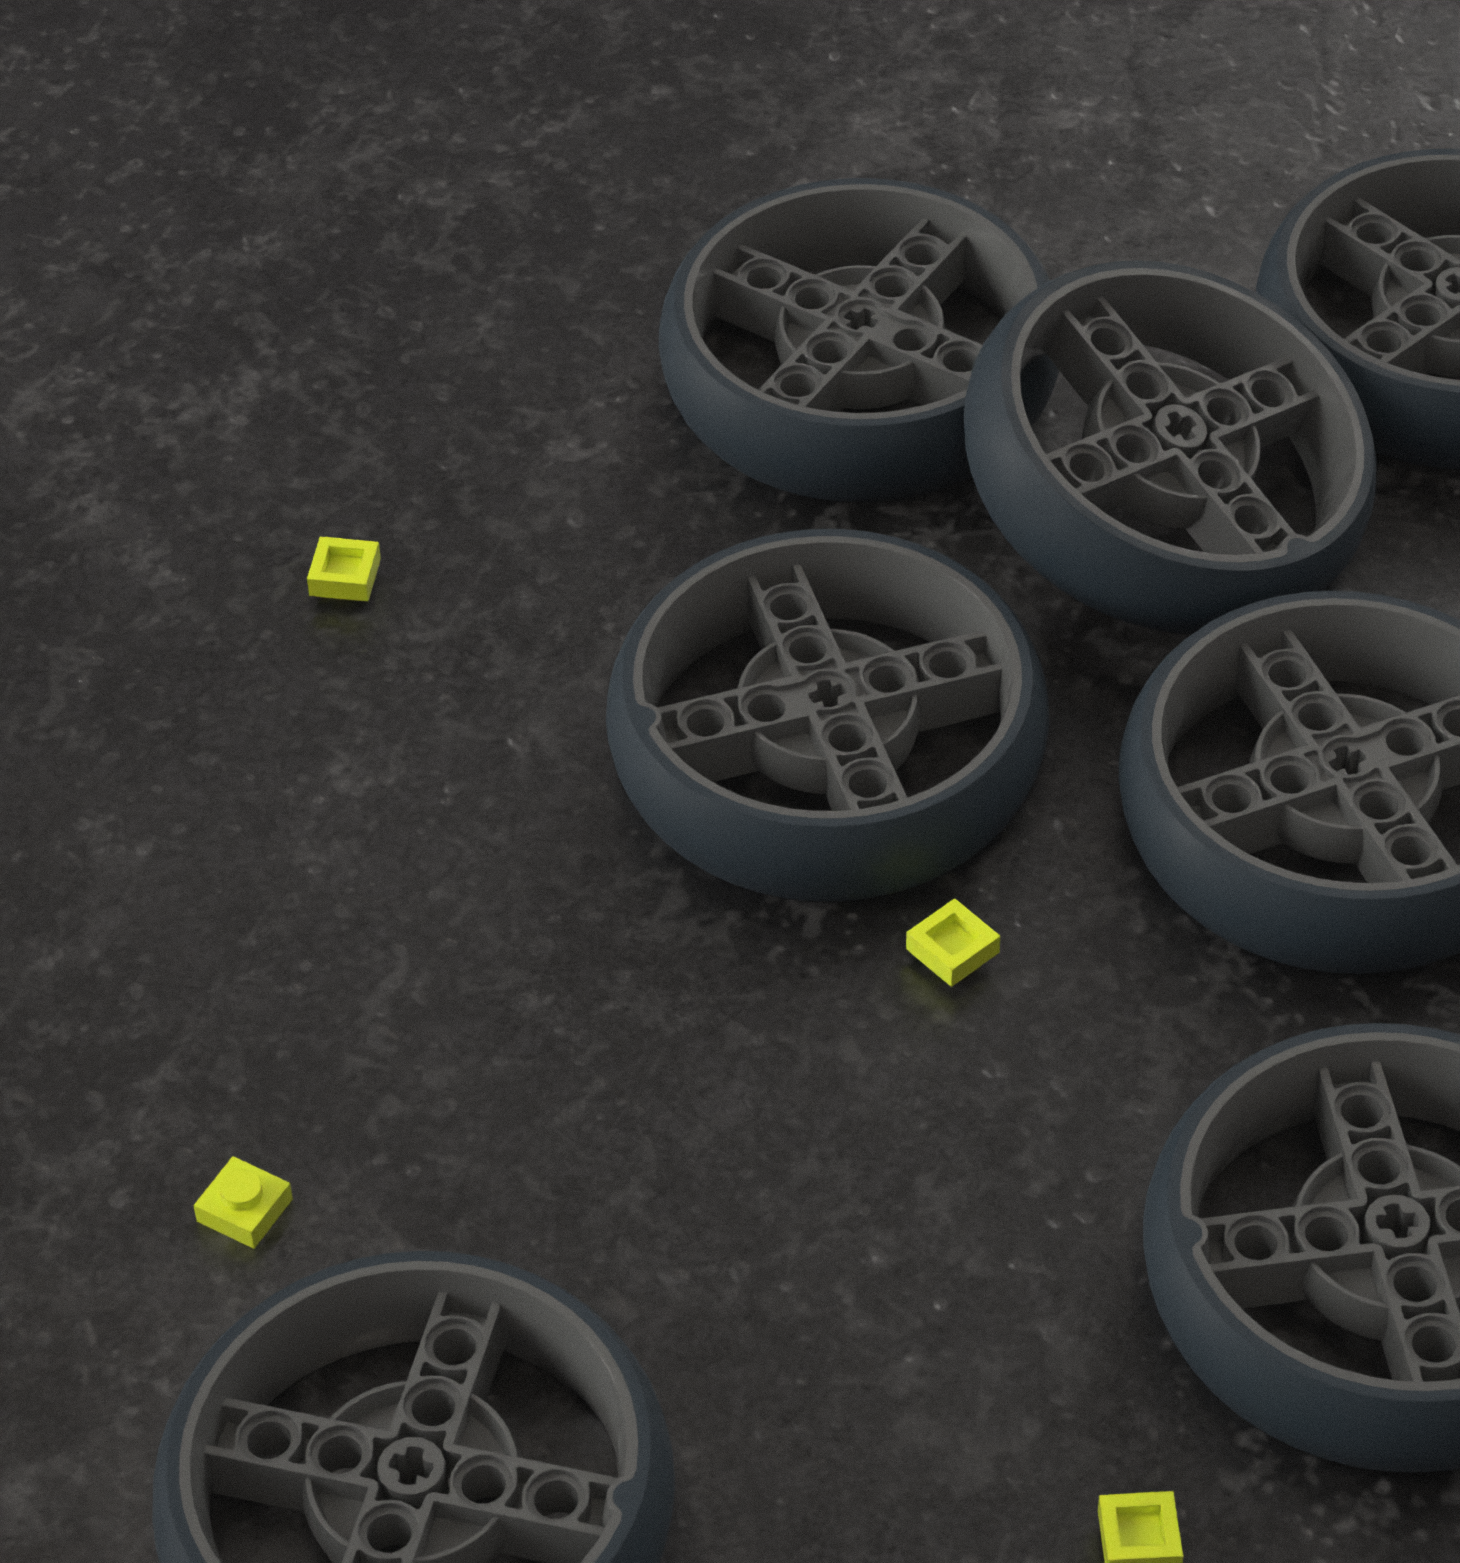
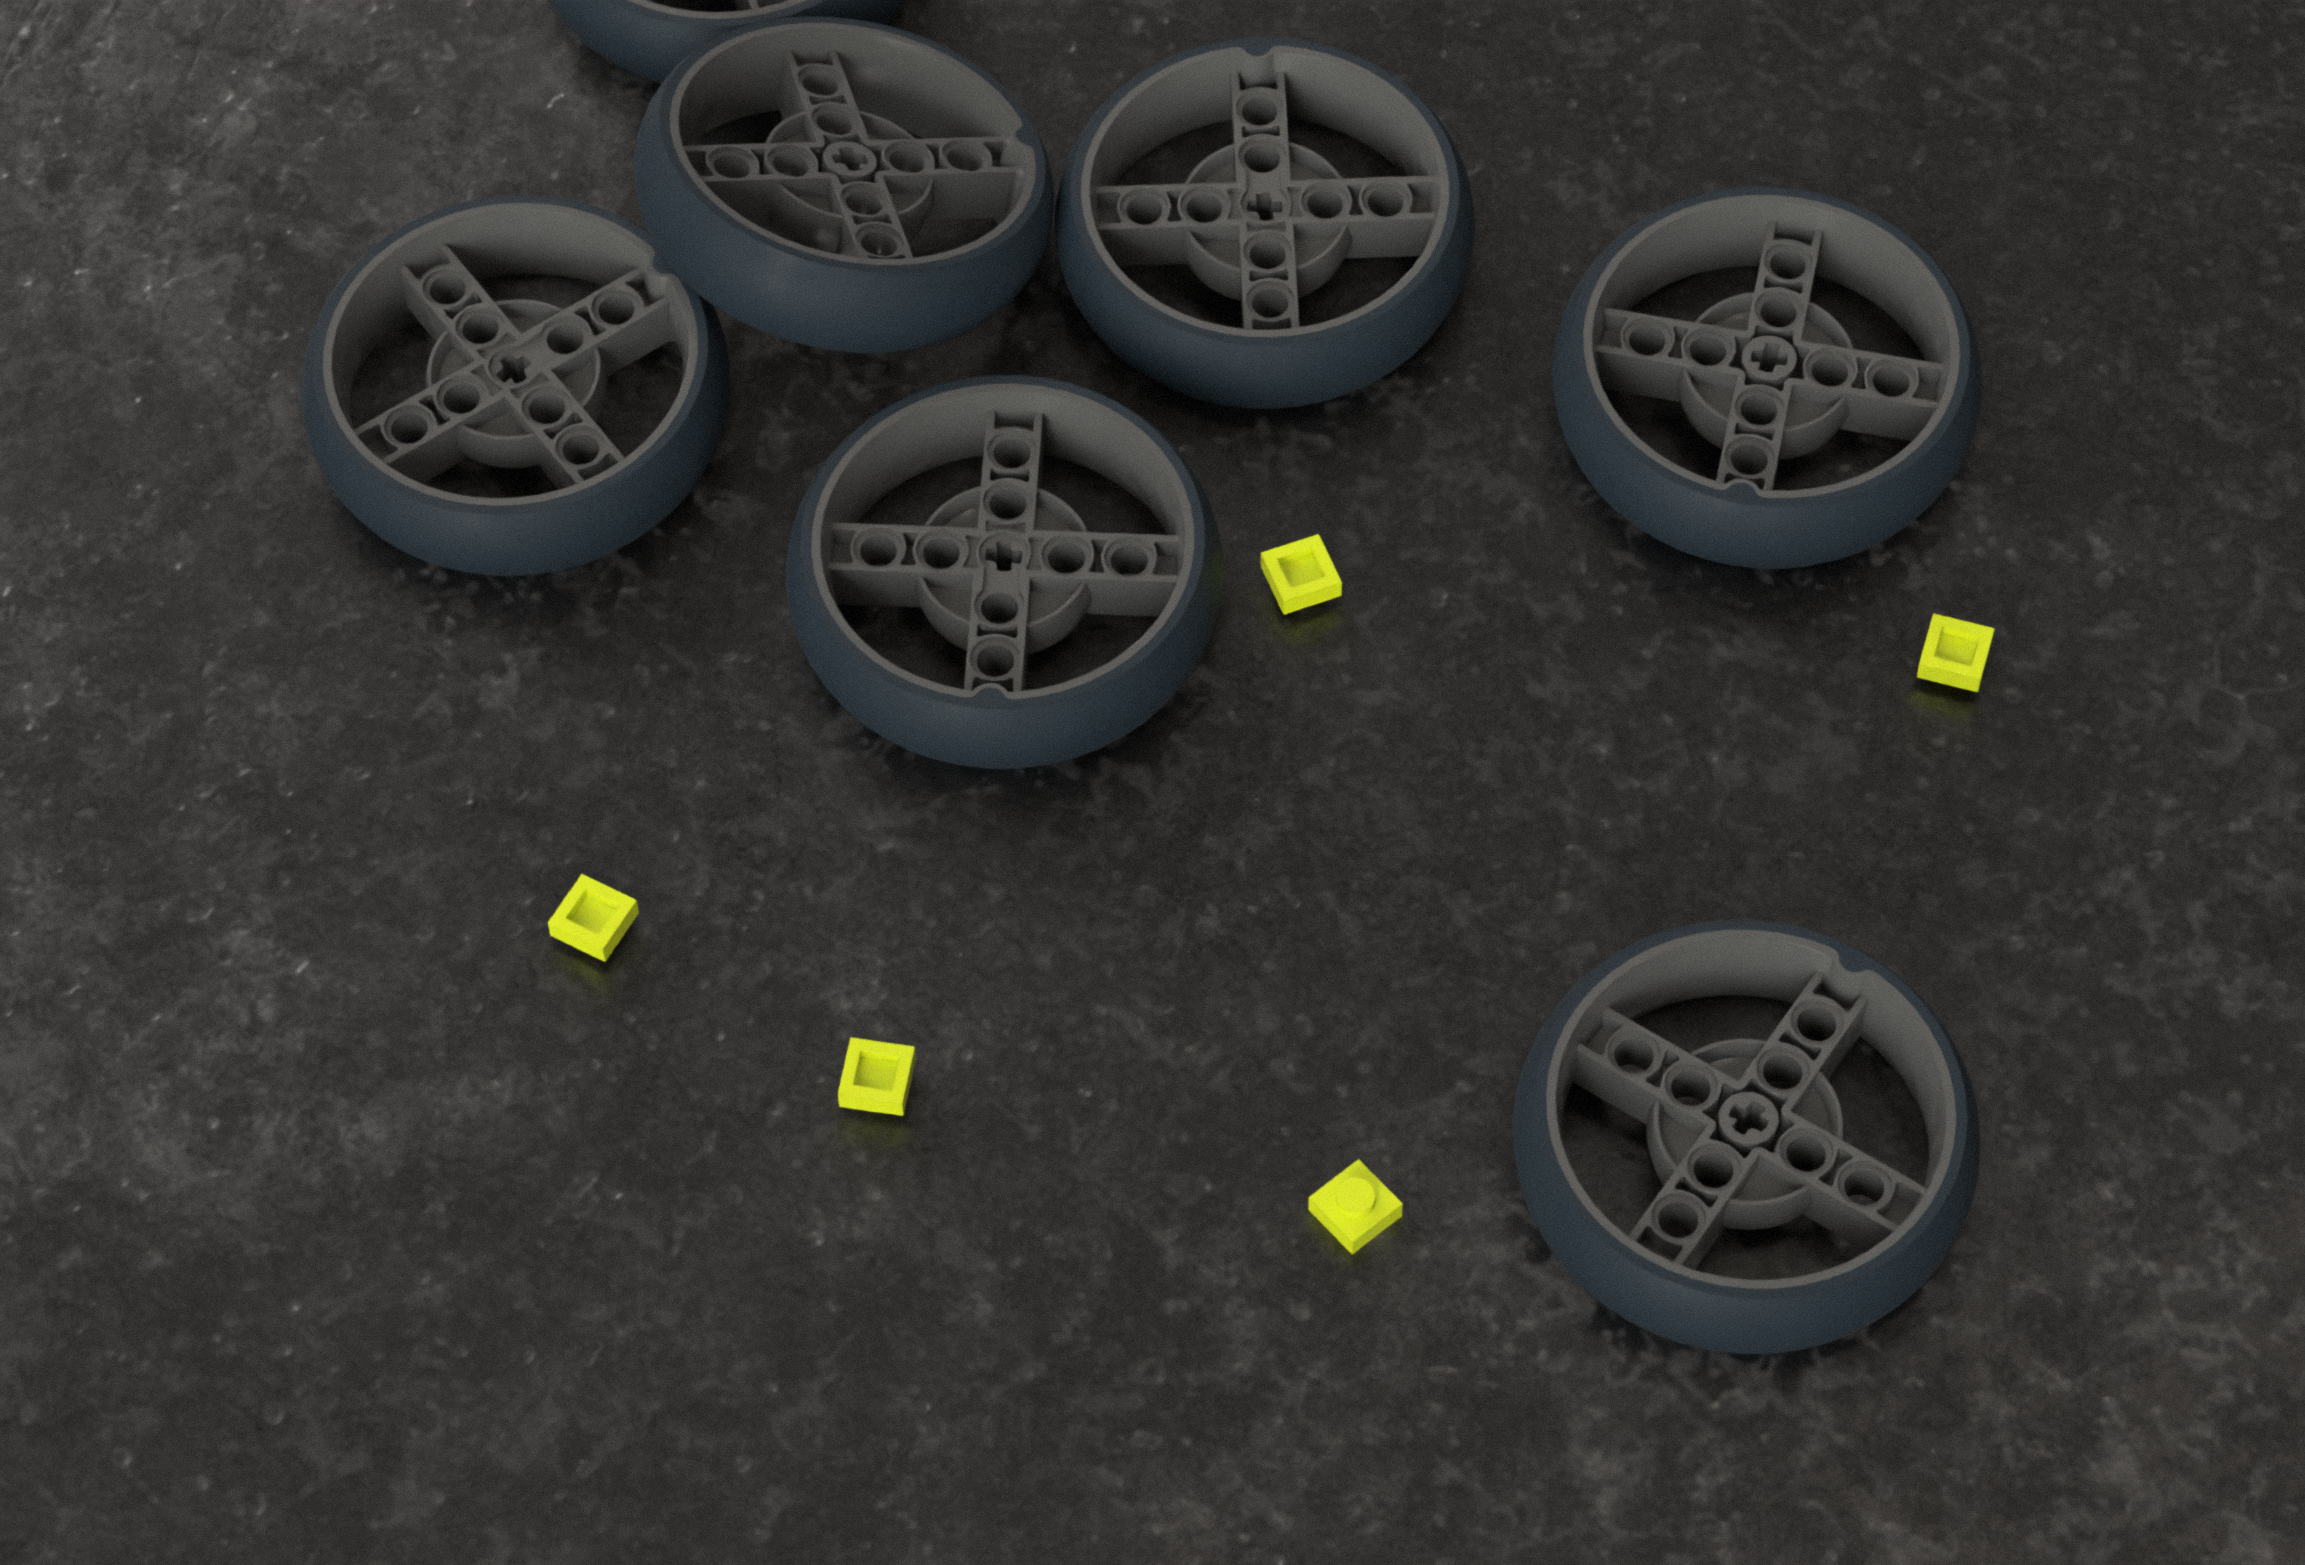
camera: 70 degrees left, 10 degrees up
none -> neon yellow plate [838,1037,916,1116]

